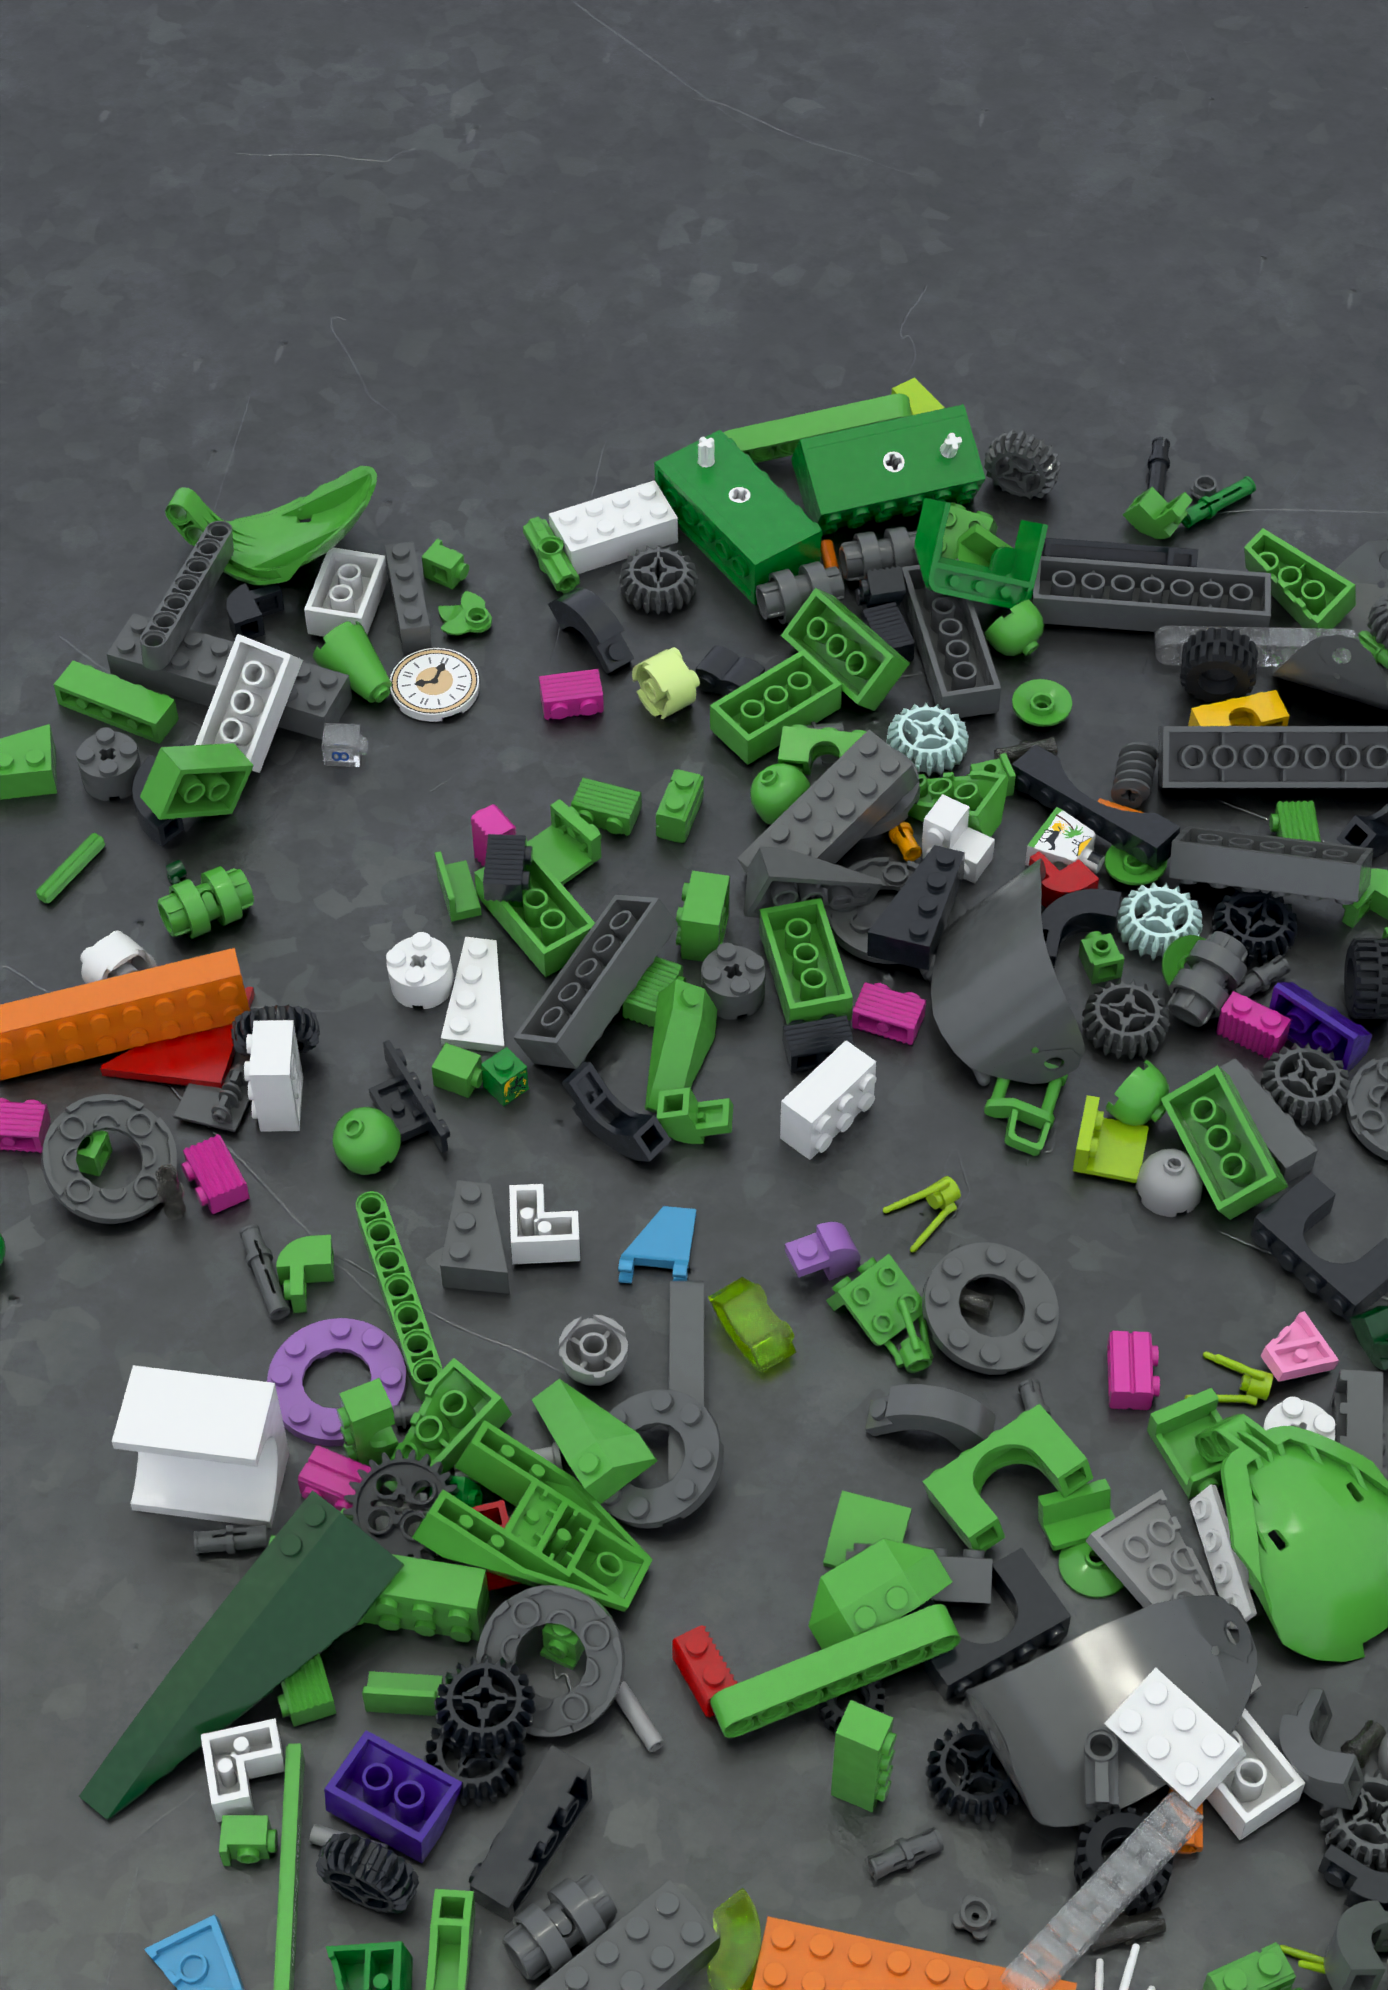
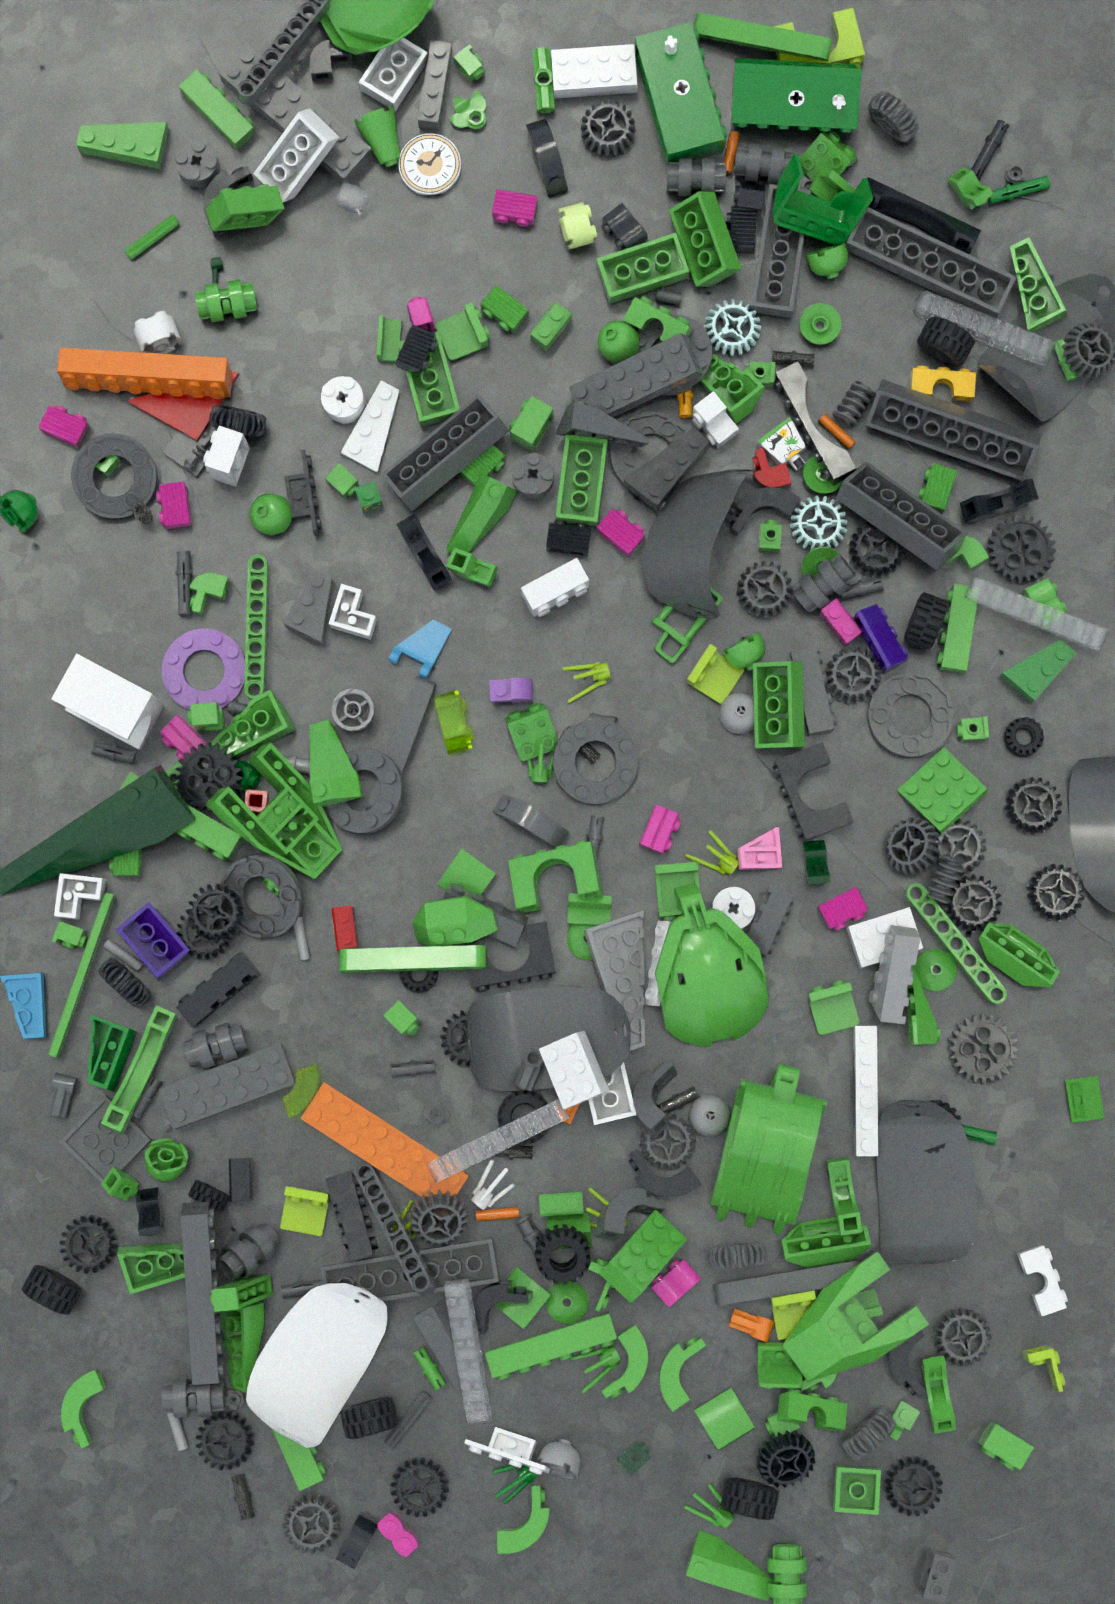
camera: 25 degrees right, 30 degrees up
bright green panel [362,1671,443,1716] -> none

